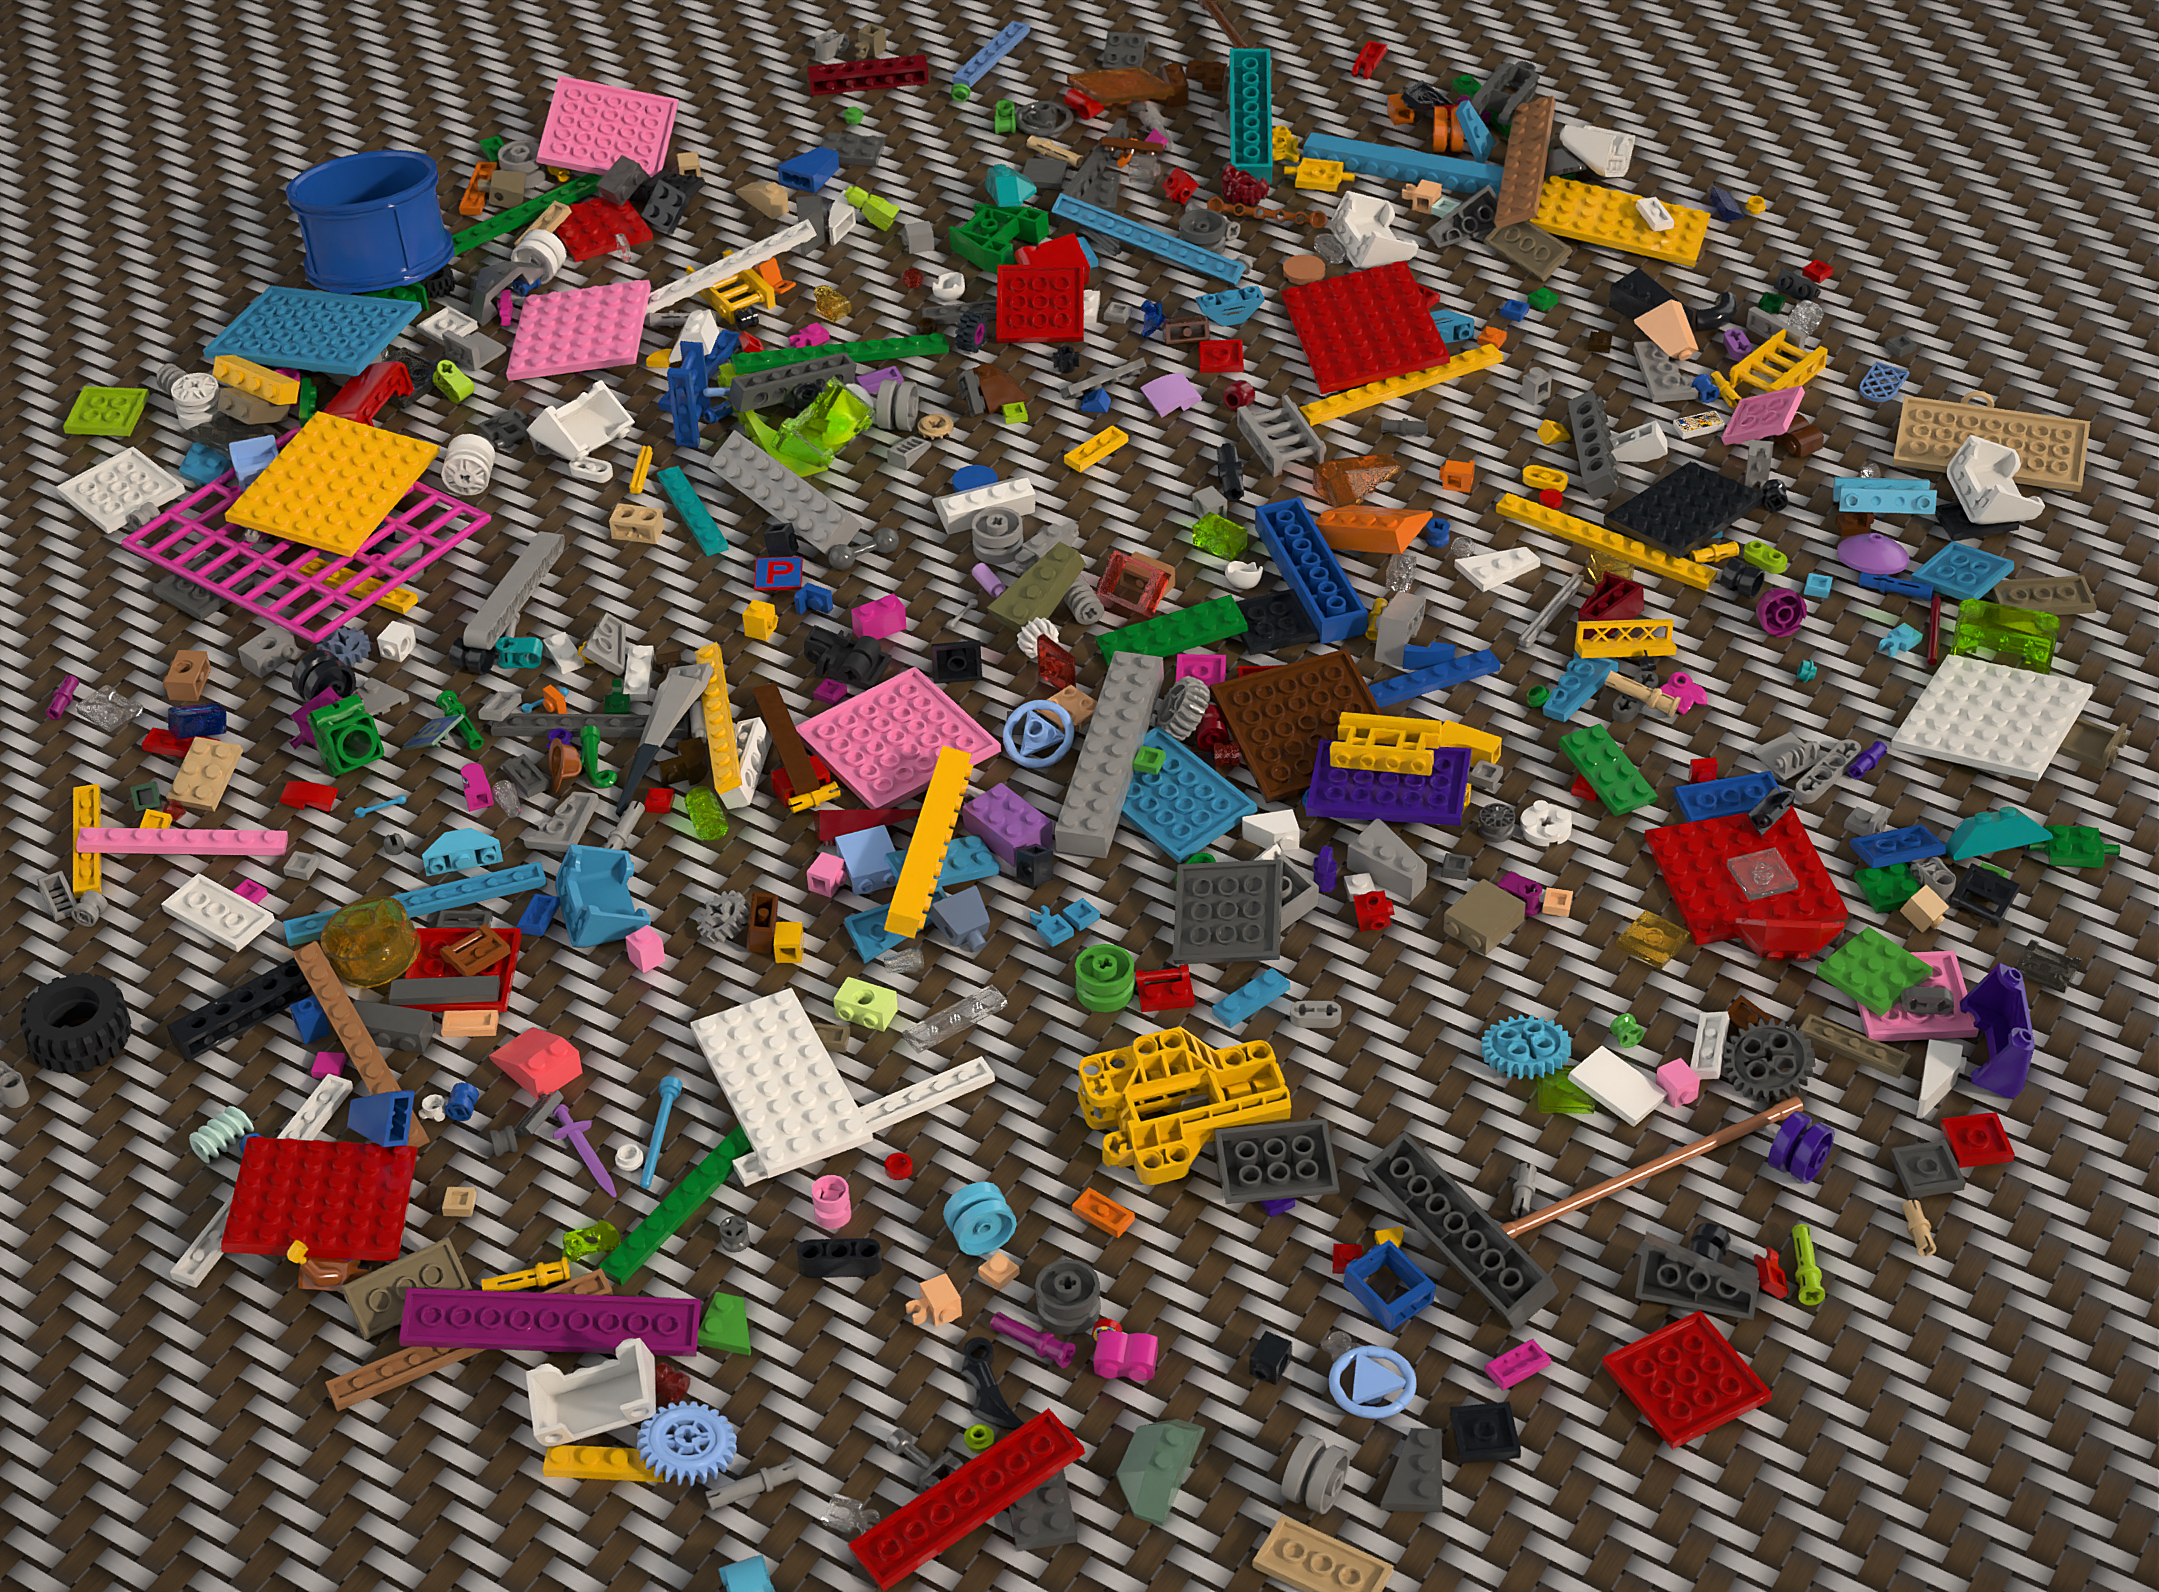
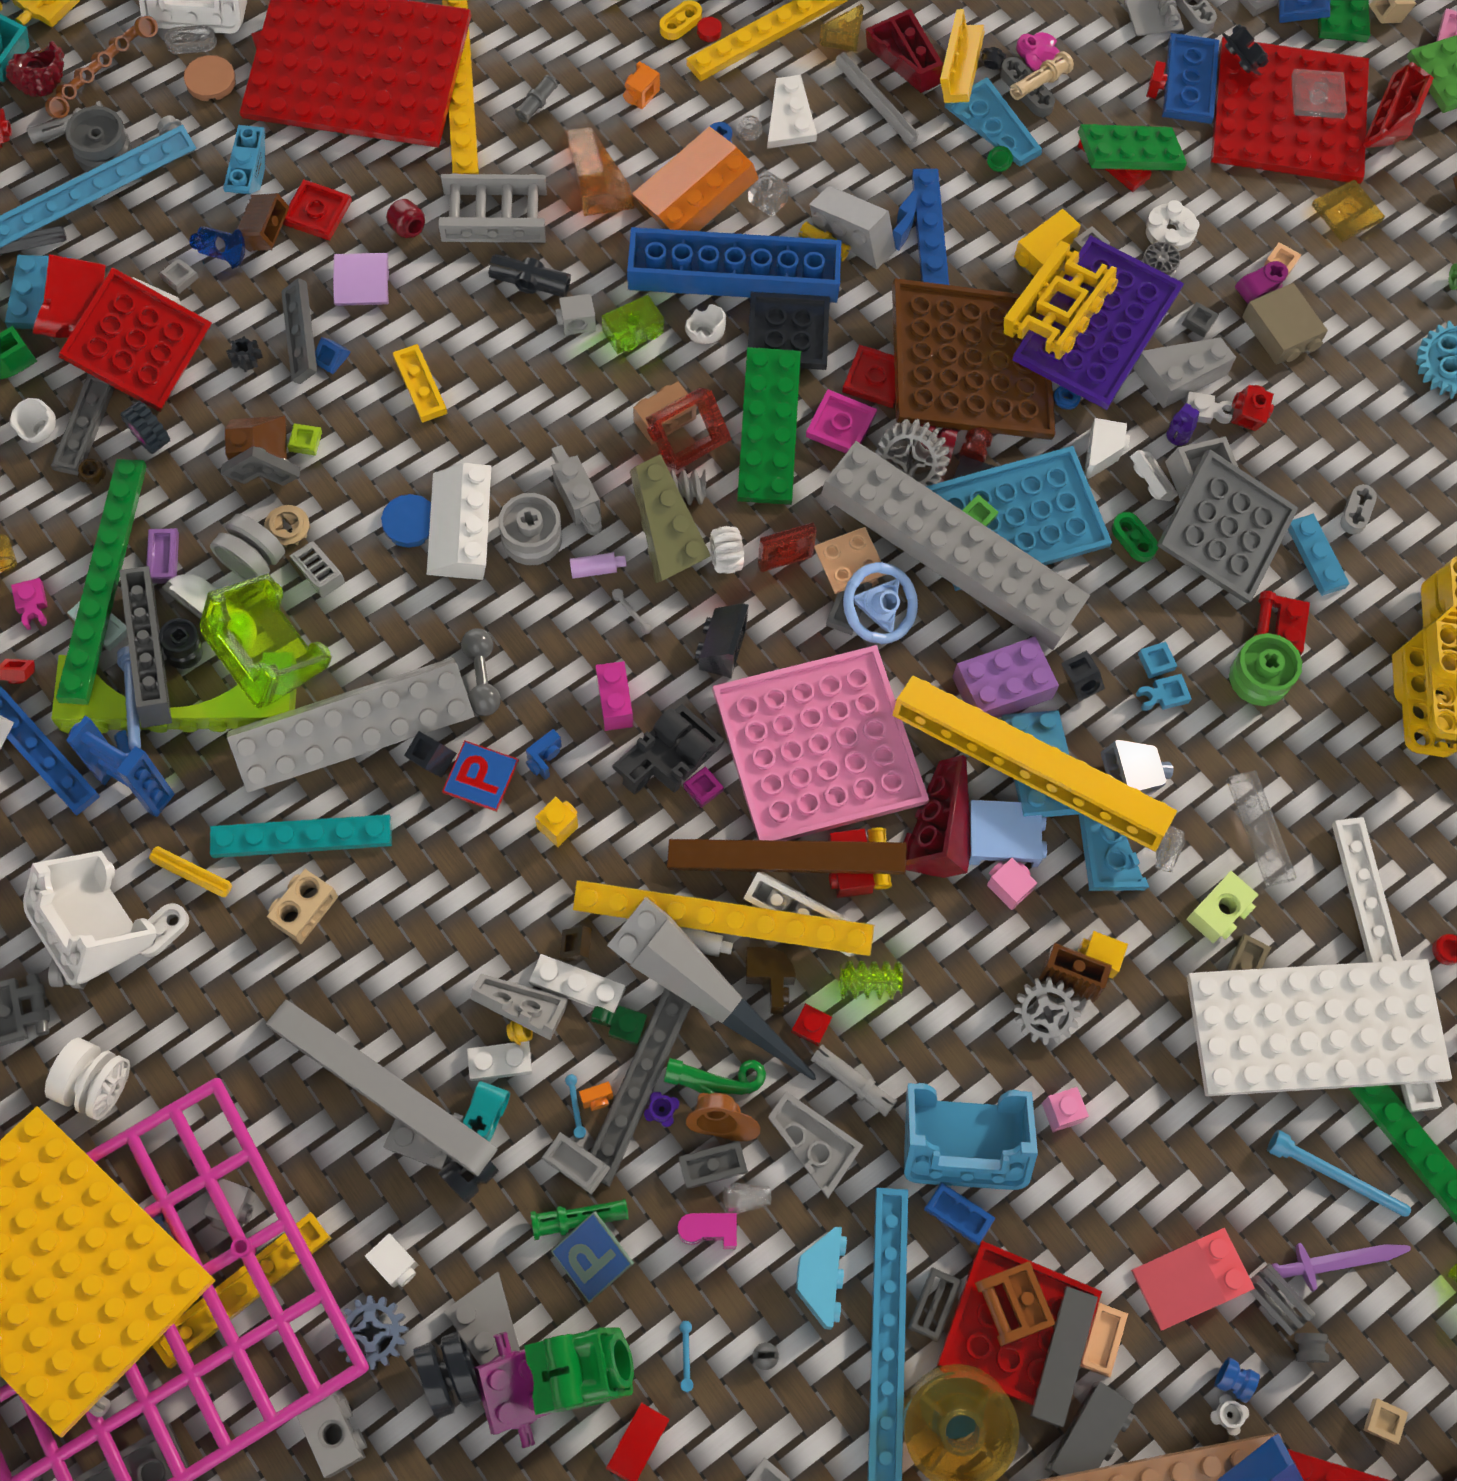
camera: 75 degrees left, 25 degrees up
white plate [615,1144,644,1171] -> none

